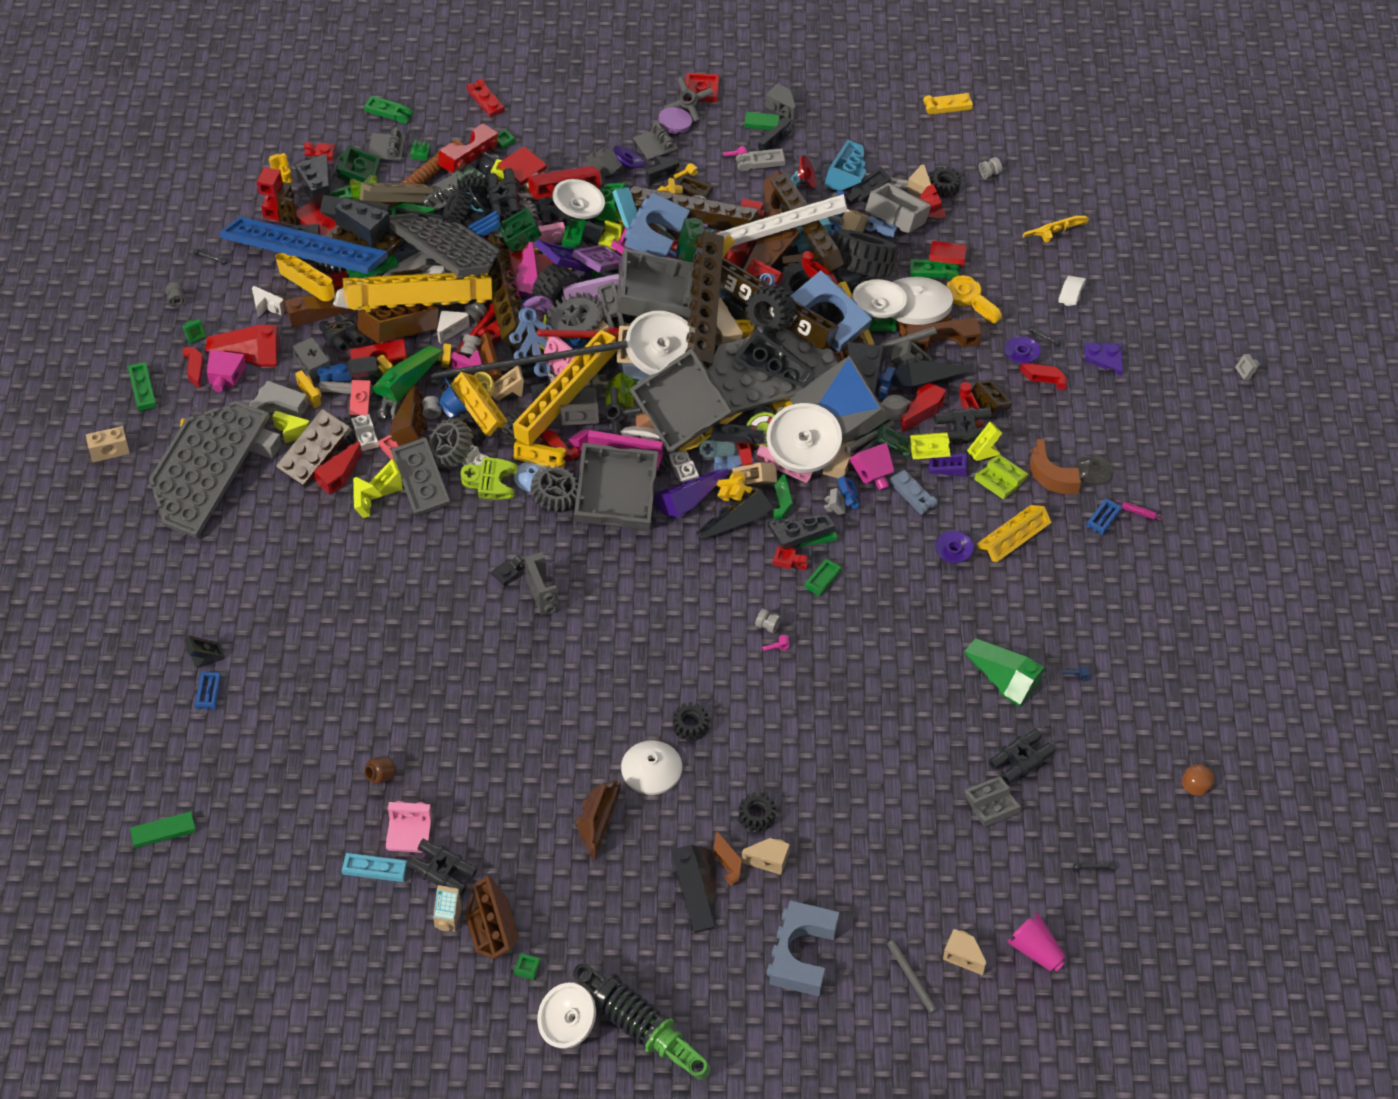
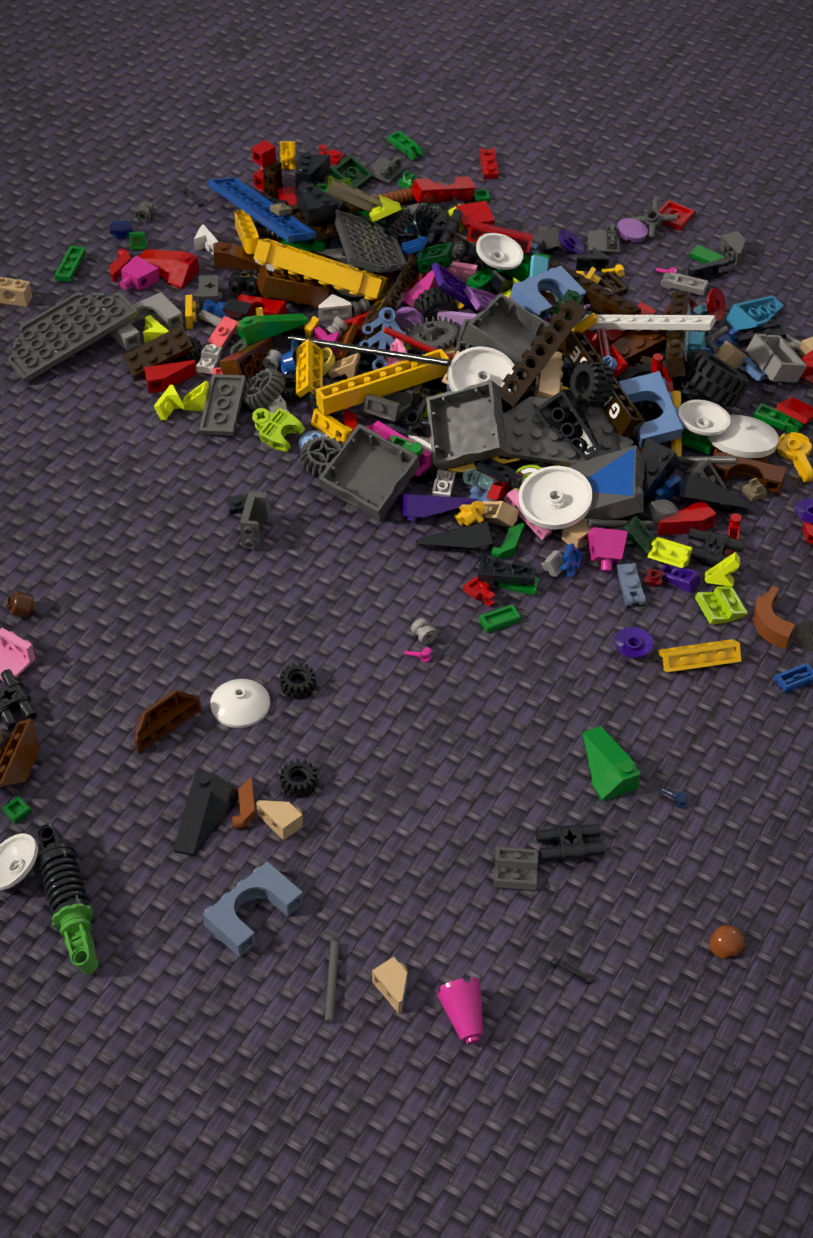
camera: 30 degrees right, 5 degrees down
dark brown bracket [971,379,1013,418] -> none
none -> clear blue brick [110,220,133,237]
none -> dark tan tile [270,203,292,216]
none -> neon yellow slope [369,195,402,222]
none -> green piece [388,435,424,456]
none -> dark red axle [596,328,611,360]
none -> dark red plate [644,569,665,587]
none -> dark tan tile [742,478,768,502]

